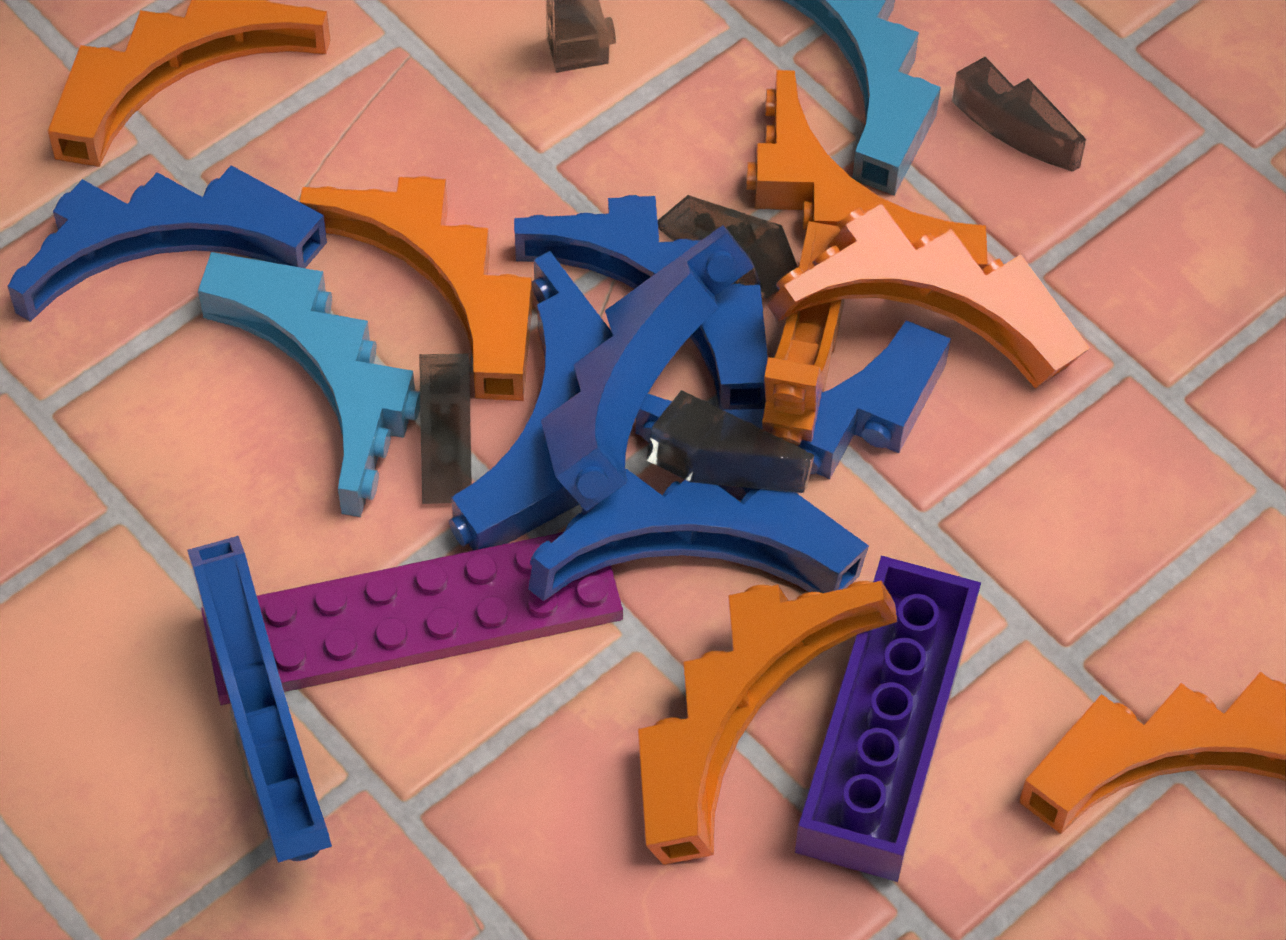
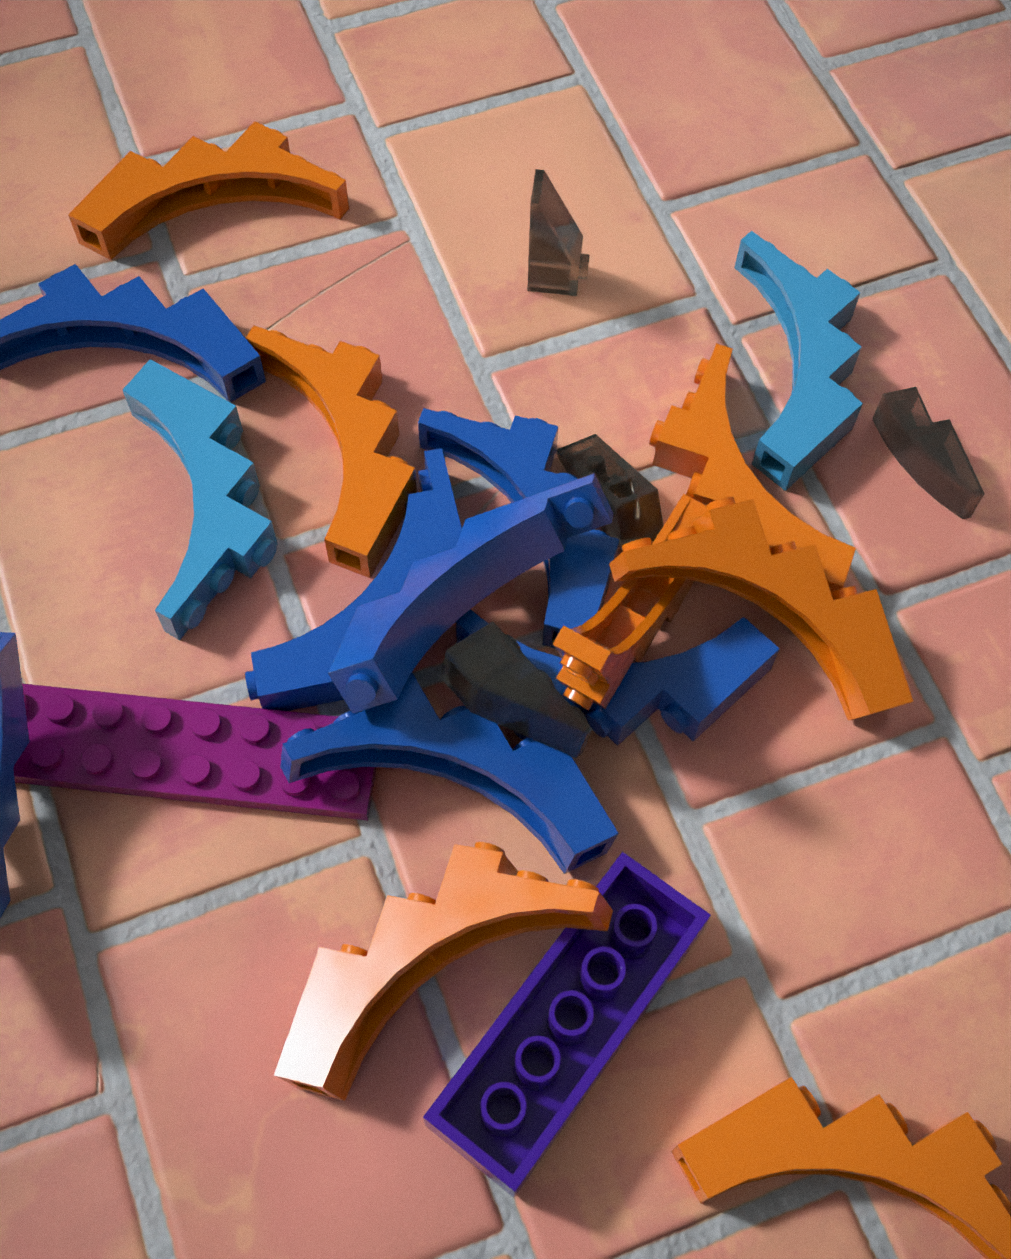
camera: 20 degrees right, 5 degrees up
clear smoke slope [419,353,472,504] -> none

